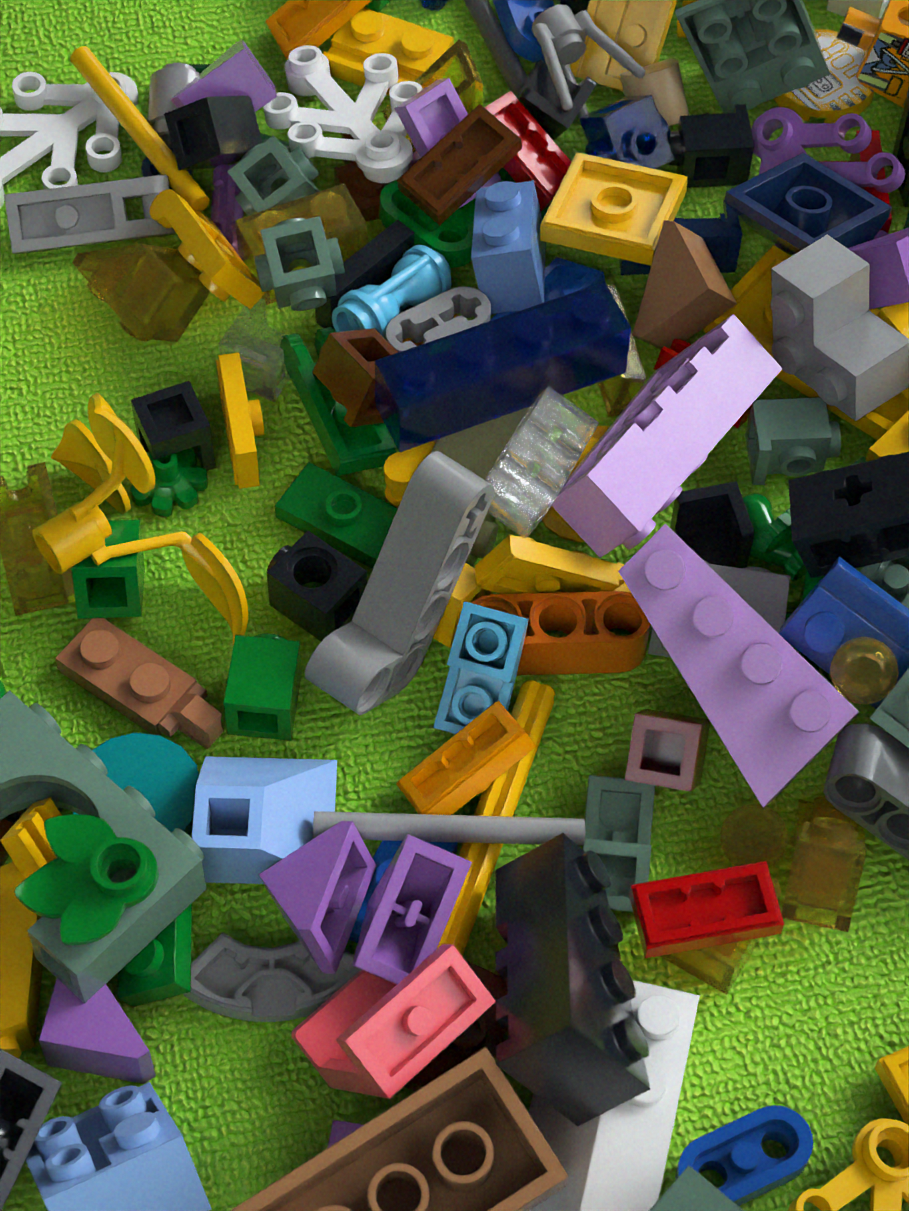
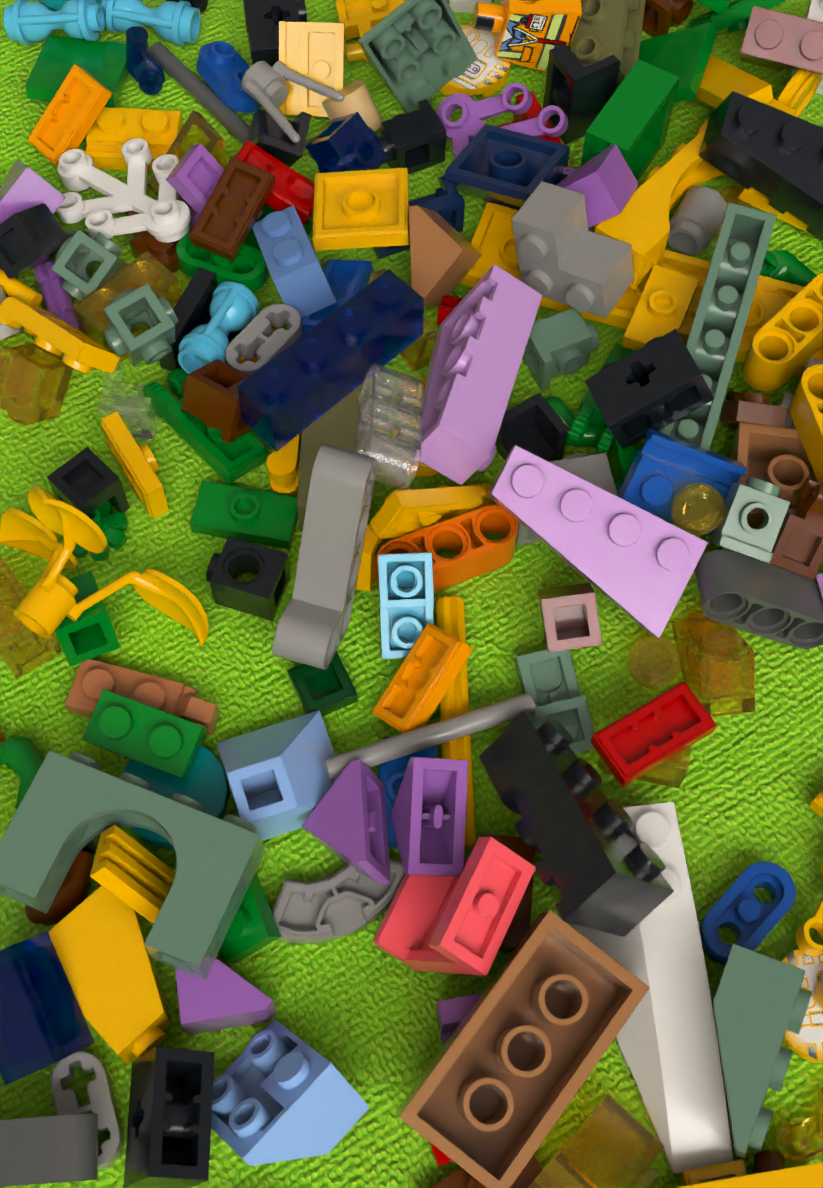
camera: 20 degrees left, 5 degrees up
green plate [14,814,159,945] -> none
green brick [224,633,302,741] -> none
none -> green plate [82,689,208,781]
none -> dark green tile [288,651,358,717]

